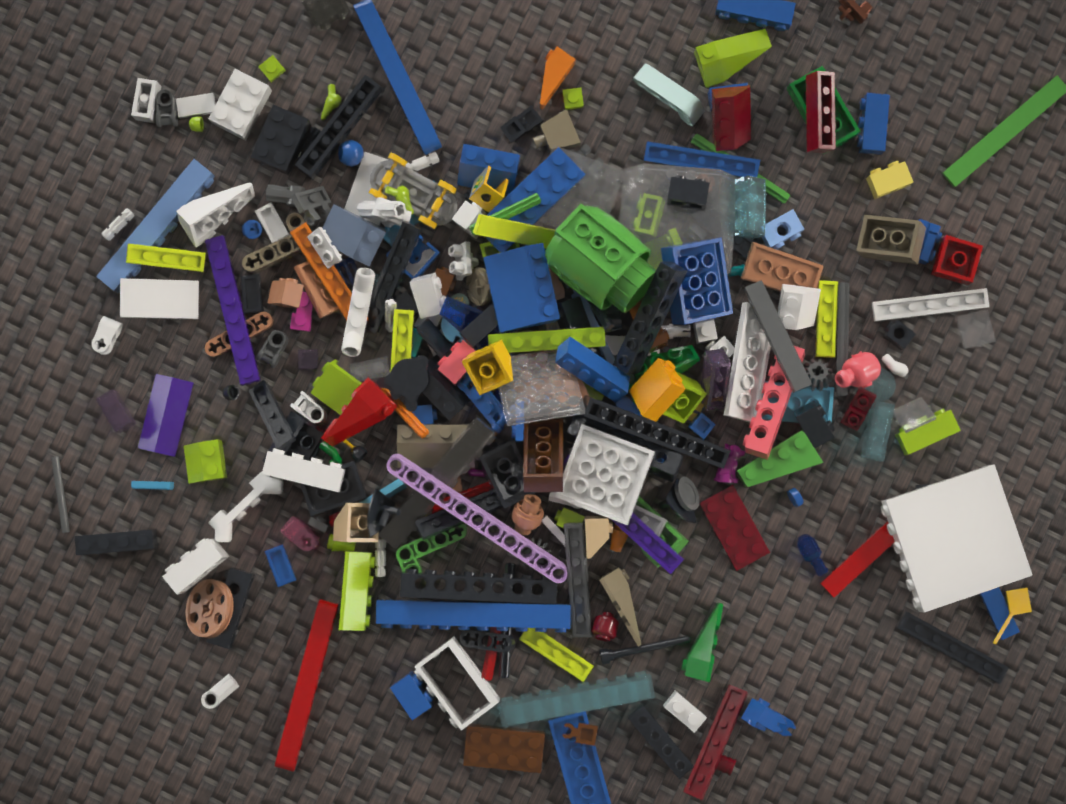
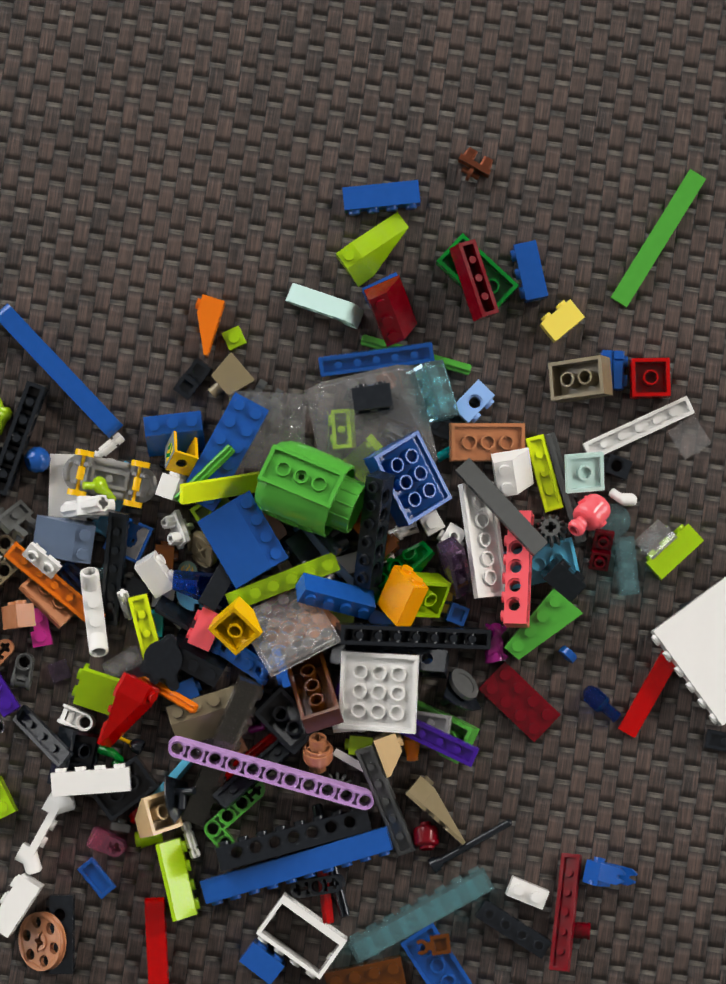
camera: 20 degrees left, 0 degrees up
neon yellow tile [519,628,594,682] -> none
green wedge [681,602,723,682] -> none
none -> light aqua plate [564,451,605,494]

